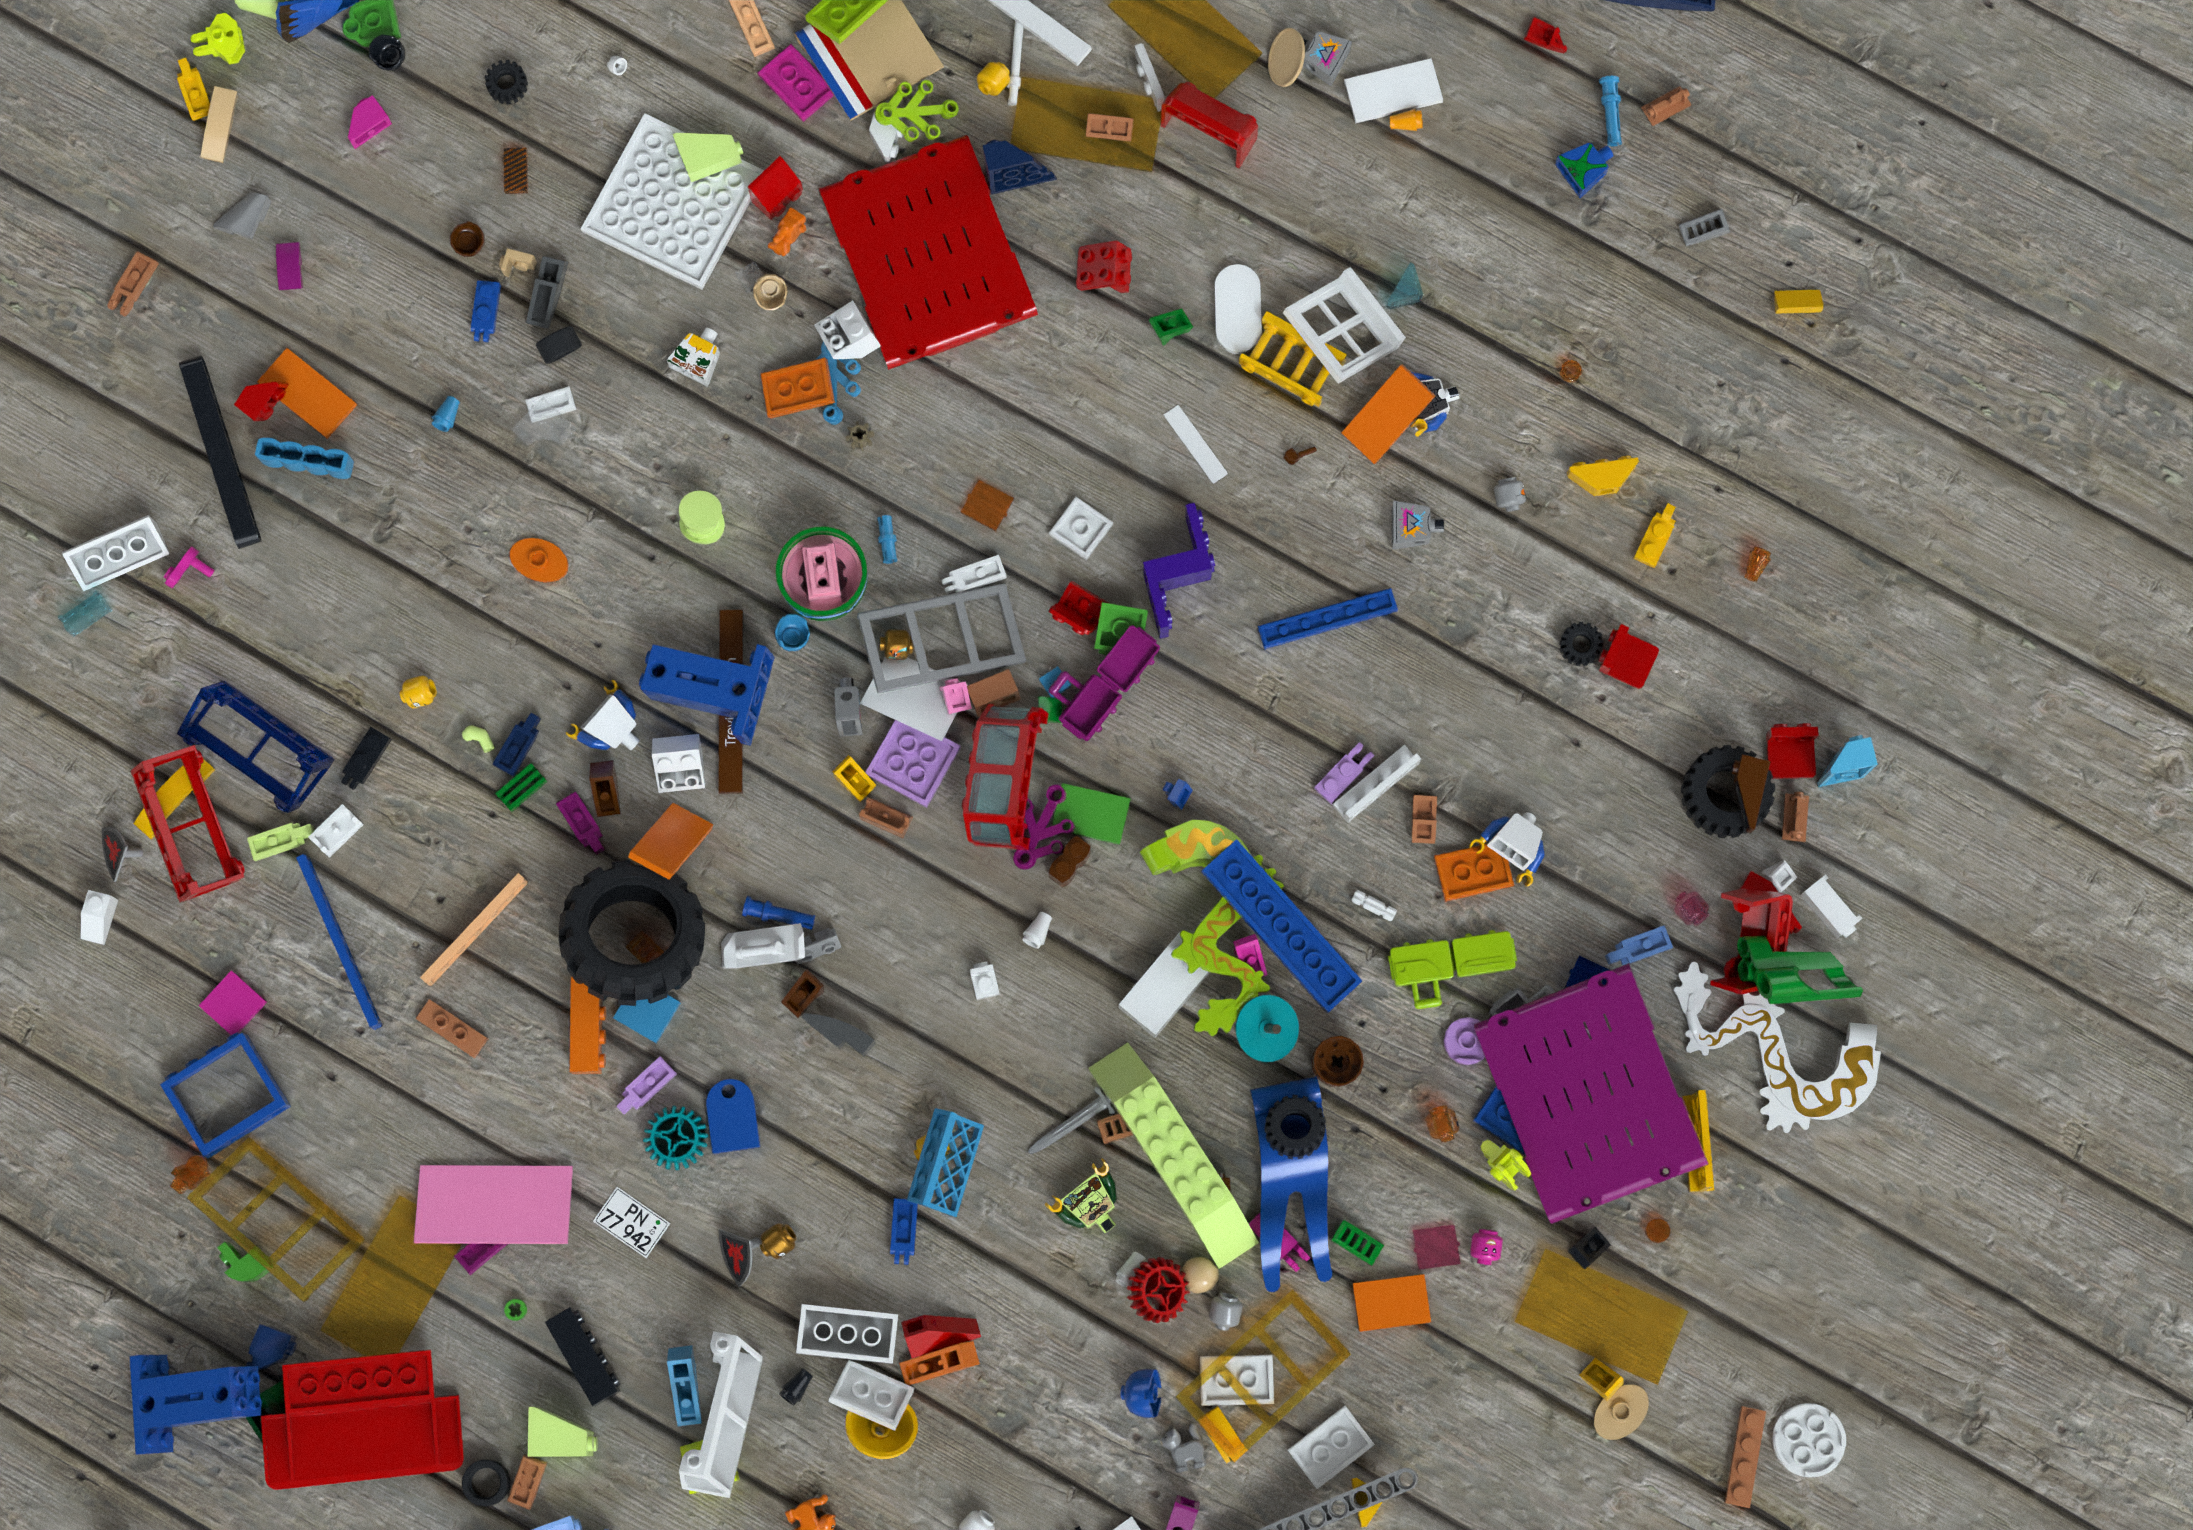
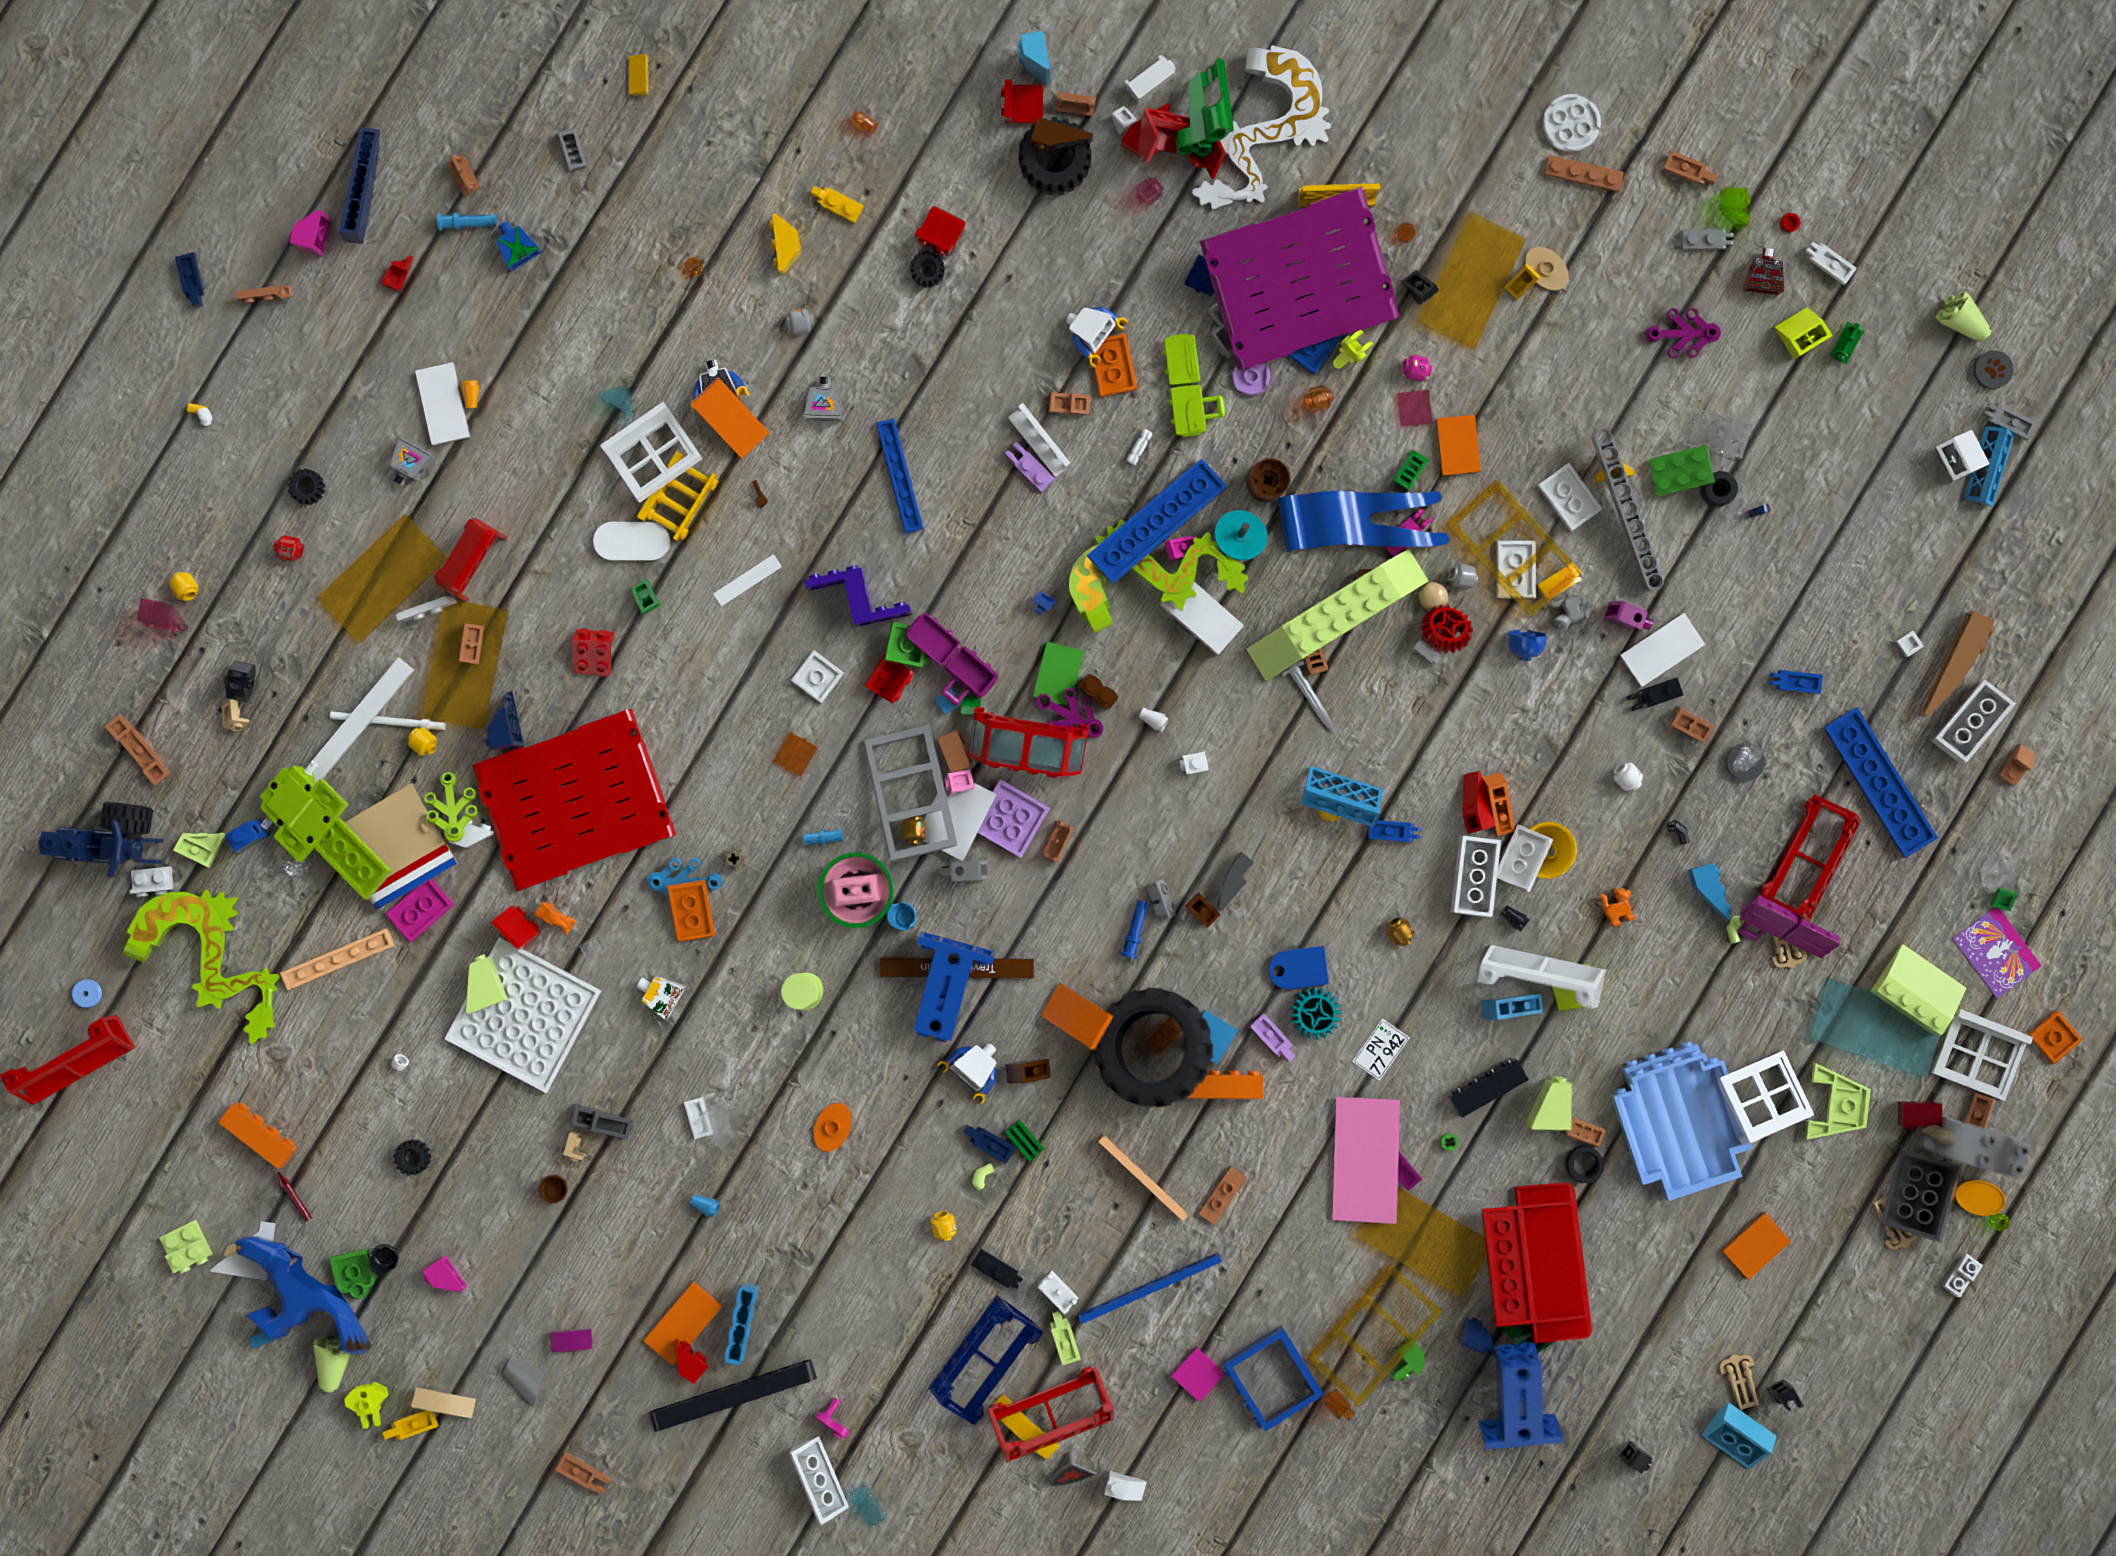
camera: 90 degrees left, 10 degrees up
blue hinge [471,280,501,342] -> none
tile [504,147,528,194] -> none
black tyre [536,326,582,364] -> none
magenta hinge [556,791,605,855] -> none
white slope [652,734,705,793] -> none
shield [718,1229,761,1287] -> none
white piece [721,923,805,969] -> none
tan hair [753,274,788,310] -> none
white slope [814,300,881,359] -> none
yellow slope [832,755,877,802] -> none
white hinge [941,555,1007,594] -> none
torso [1045,1158,1117,1233] -> none
black tyre [1265,1095,1326,1159] -> none
tan piece [1268,28,1305,87] -> none
medium blue hinge [1605,925,1673,965] -> none

